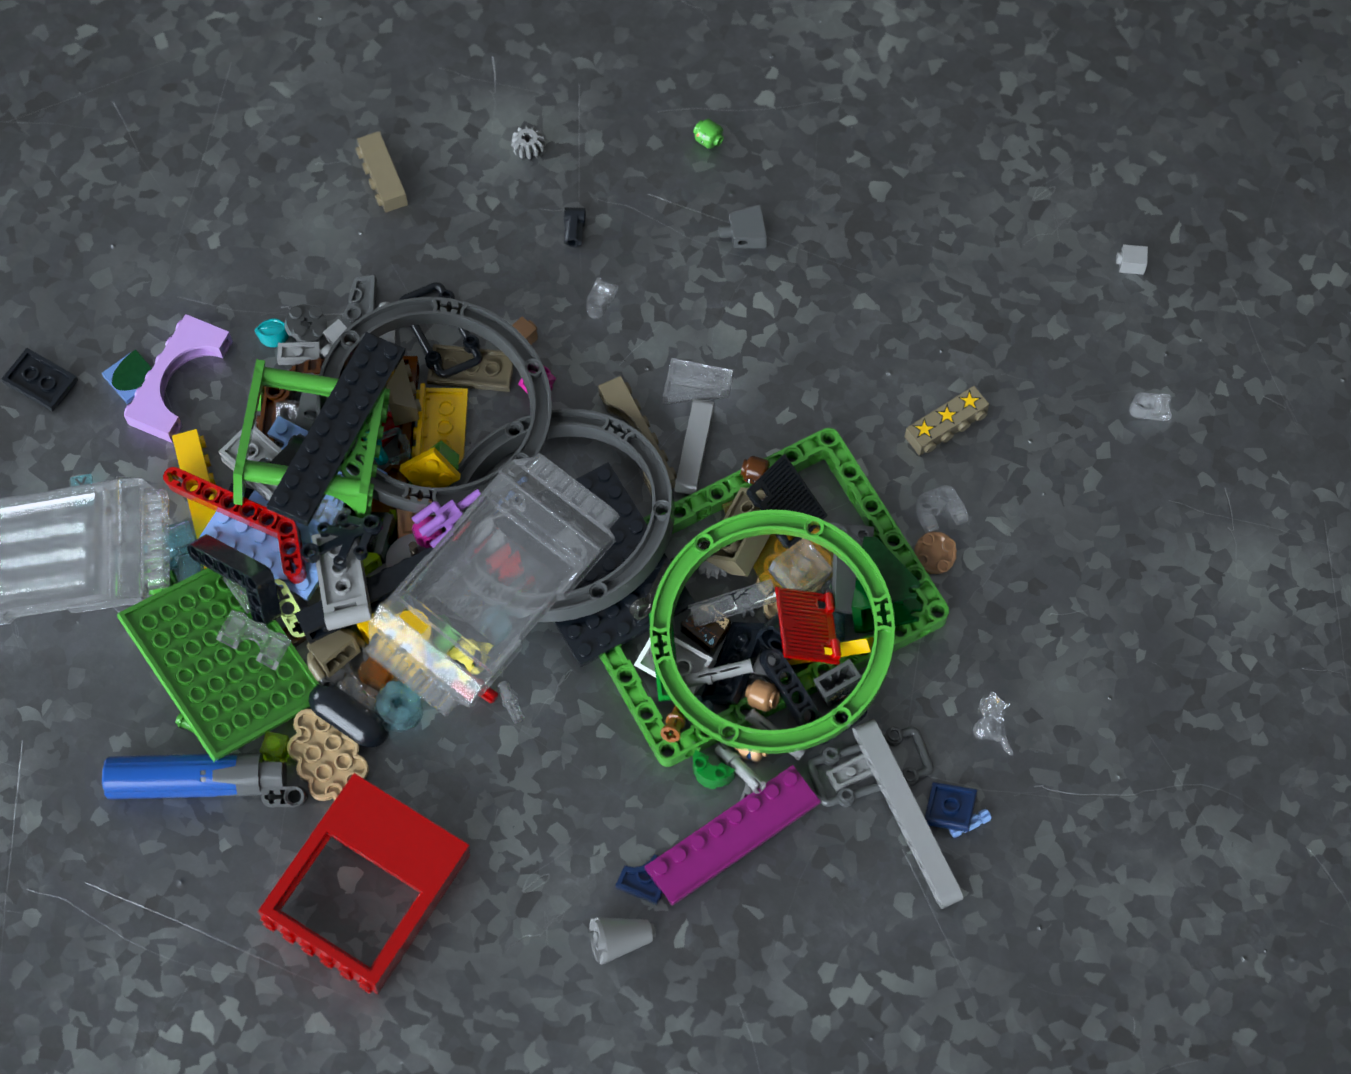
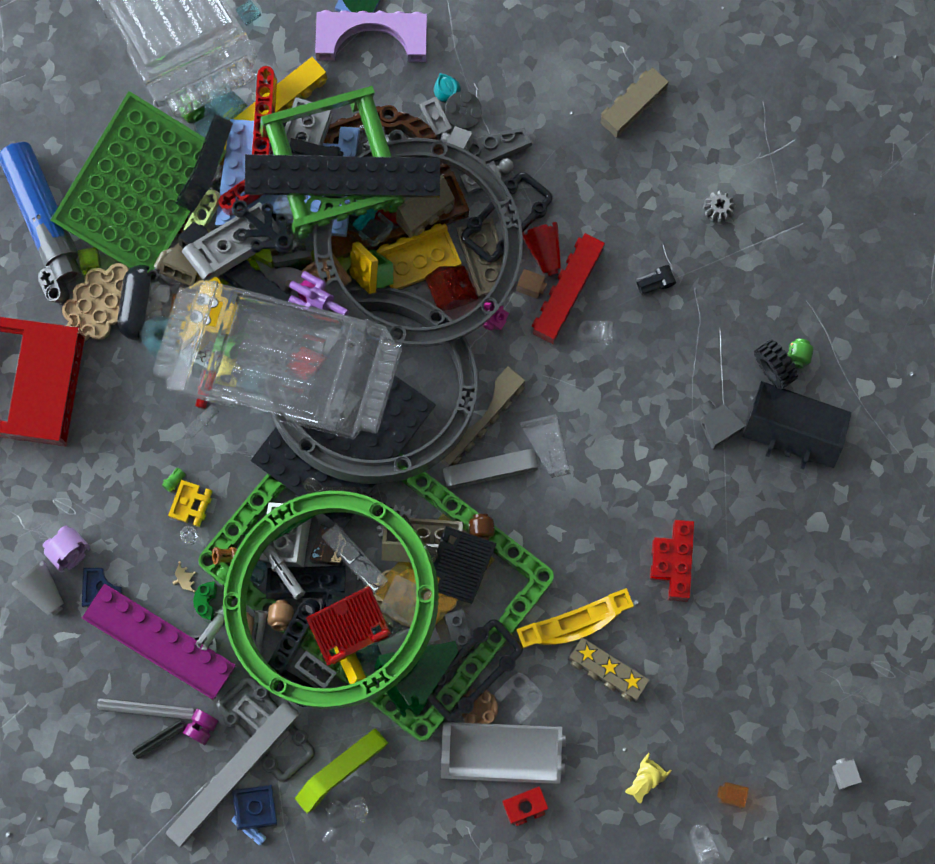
camera: 65 degrees right, 10 degrees up
clear arch [216,610,291,671] -> none
none -> lavender brick [43,526,90,572]
none -> light grey axle [97,699,195,720]
none -> pearl dark grey axle [132,720,186,759]
none -> bright green pin [162,467,186,492]
none -> yellow plate [168,480,213,527]
none -> tan piece [172,561,196,593]
none -> clear bush [180,526,198,545]
none -> magenta wheel [183,709,219,745]
none -> lime beam [294,728,388,814]
none -> clear red slope [425,266,478,310]
none -> black bar [427,619,523,721]
none -> light grey cylinder [441,722,566,784]
none -> red brick [502,786,548,826]
none -> yellow piece [516,588,634,649]
none -> red cone [522,222,561,276]
none -> red brick [531,233,605,344]
none -> light yellow hair [625,752,672,803]
none -> red piece [650,520,694,602]
none -> clear orange brick [717,782,749,809]
none -> black piece [743,381,852,470]
none -> black tyre [754,339,798,390]

